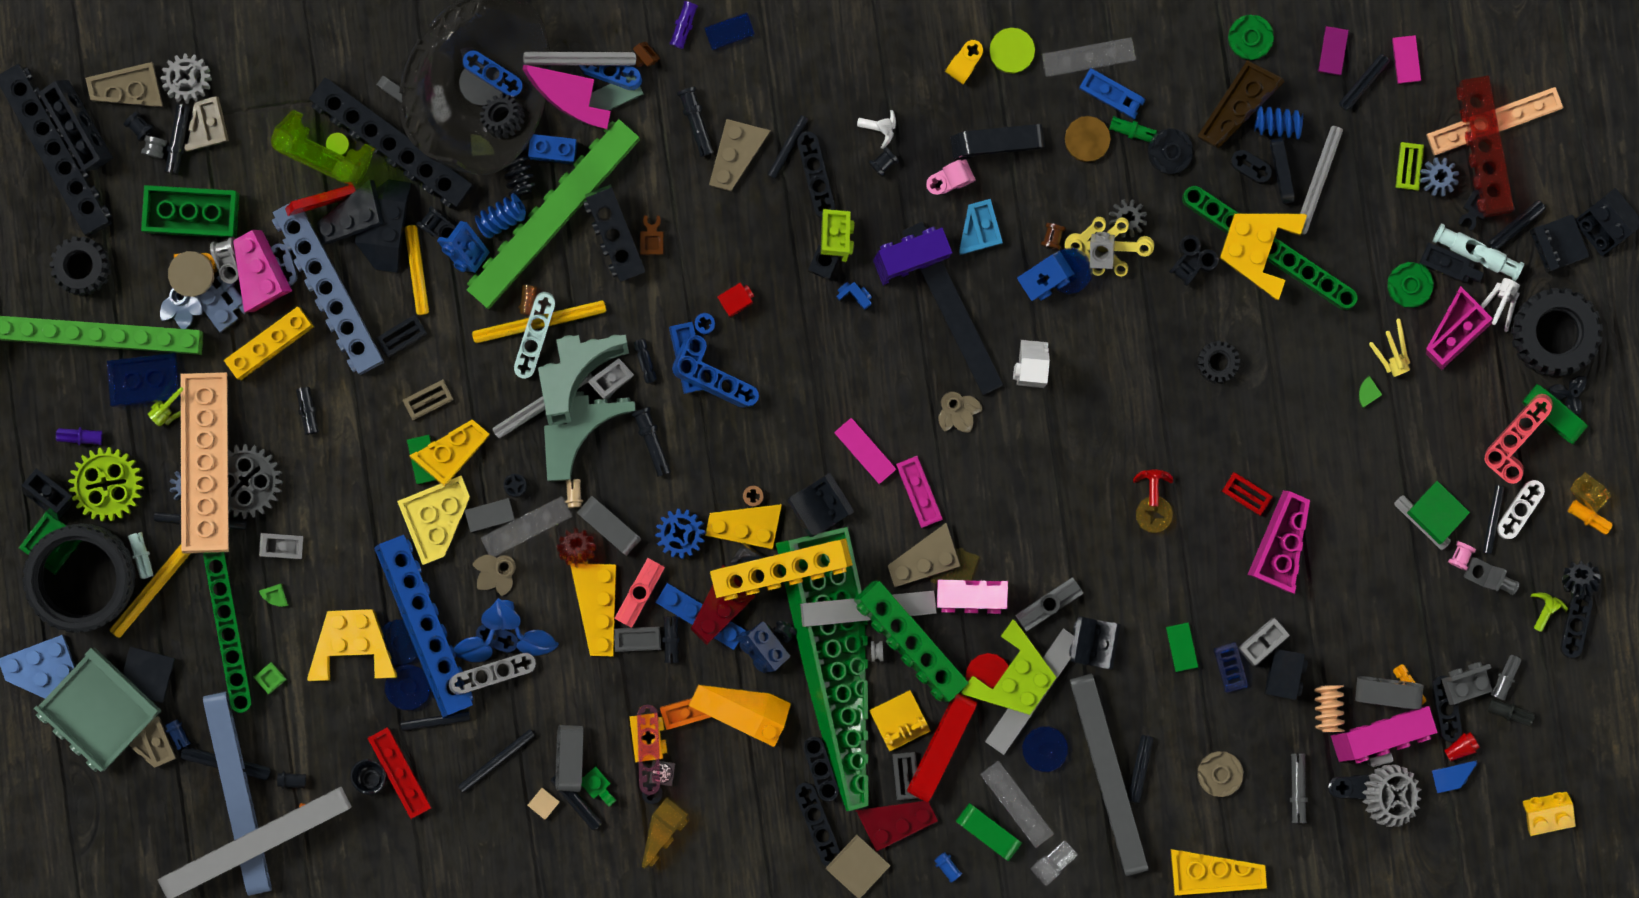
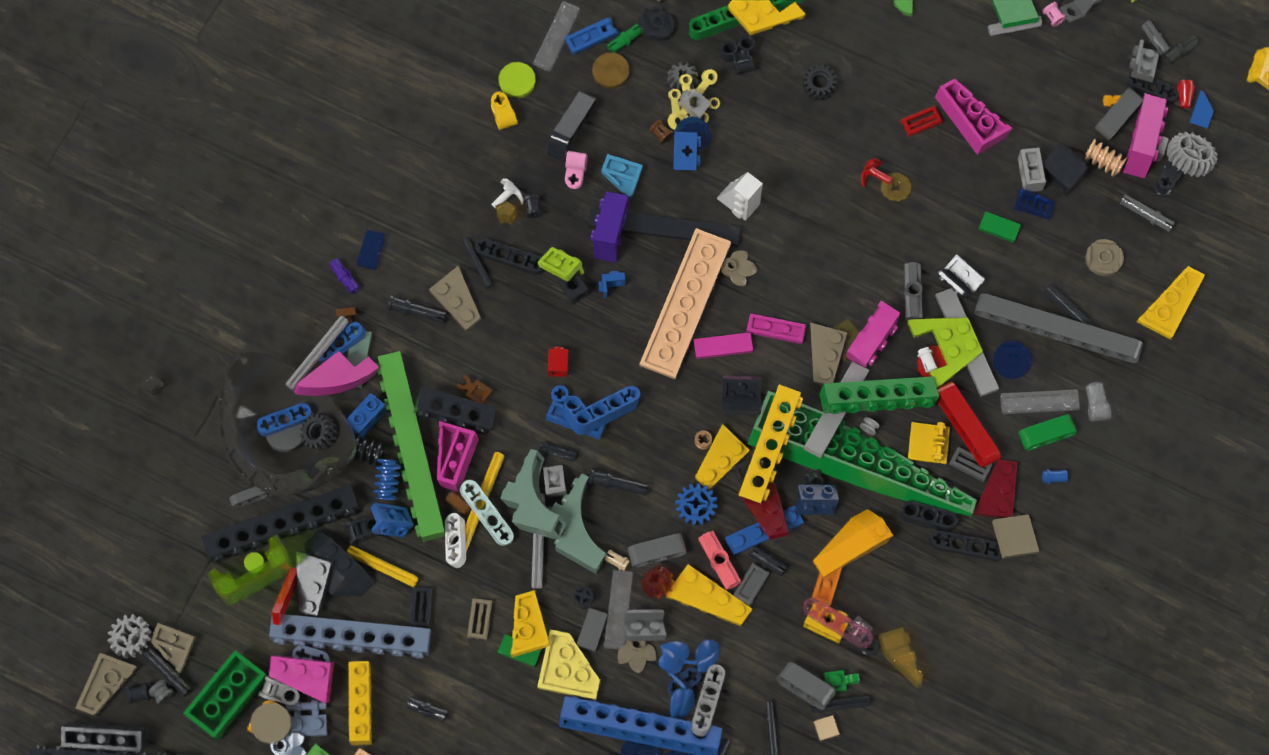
camera: 60 degrees left, 15 degrees down
none -> dark pink wedge [437,421,479,492]
none -> white beam [445,513,466,568]
none -> clear yellow piece [495,201,517,225]
none -> dark grey bracket [622,609,666,641]
none -> light nougat plate [640,228,731,379]
none -> white pin [917,347,937,373]

